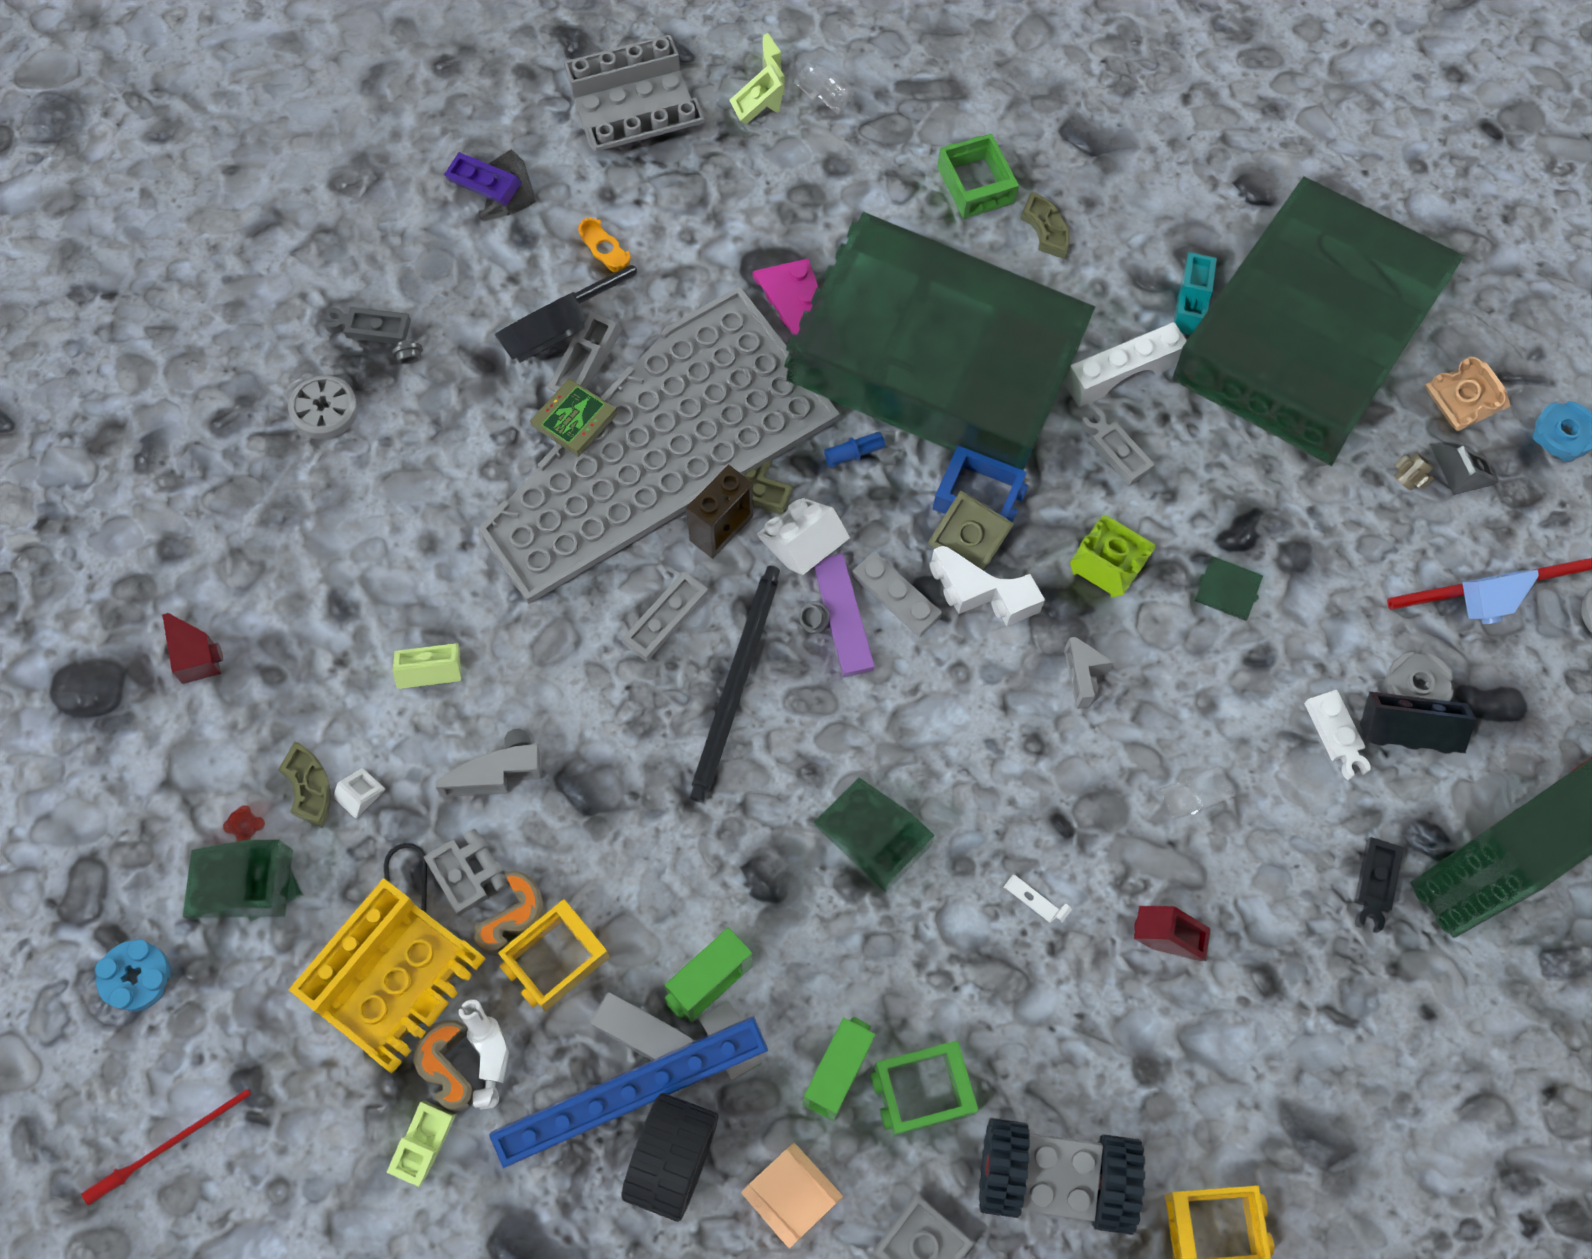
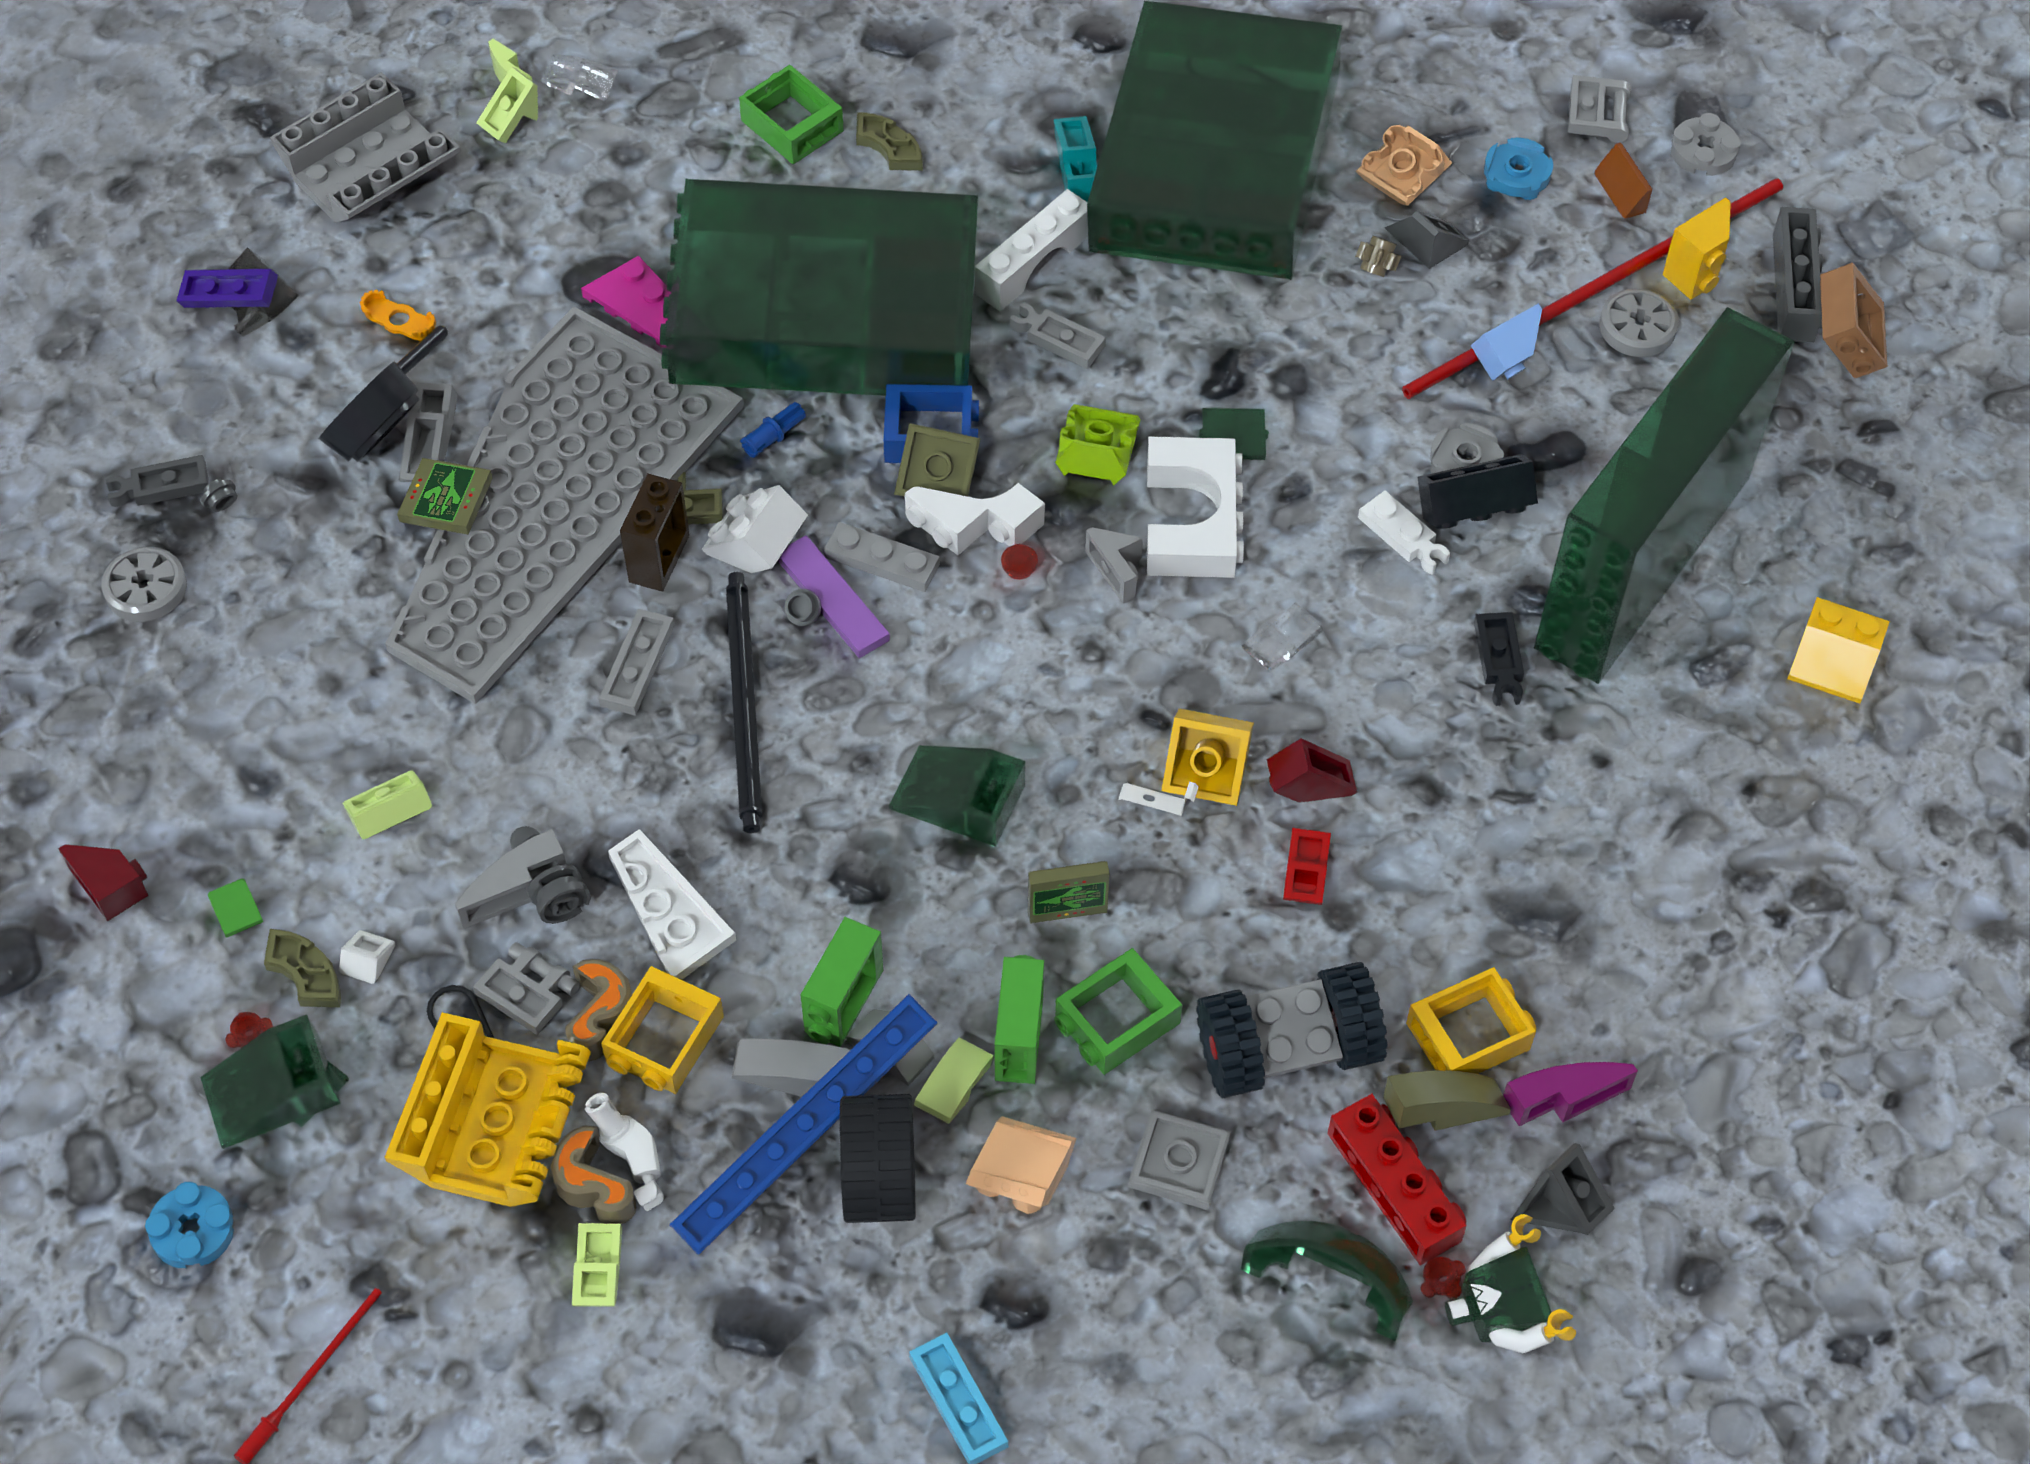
camera: 20 degrees left, 10 degrees down
none -> bright green slope [208,878,263,938]
none -> dark grey wheel [528,864,591,924]
none -> white wing [608,829,736,980]
none -> yellowish green slope [914,1037,994,1124]
none -> clear red plate [1001,544,1038,580]
none -> olive tile [1028,861,1110,924]
none -> white arch [1146,437,1244,578]
none -> yellow slope [1161,708,1254,806]
none -> red slope [1283,828,1331,905]

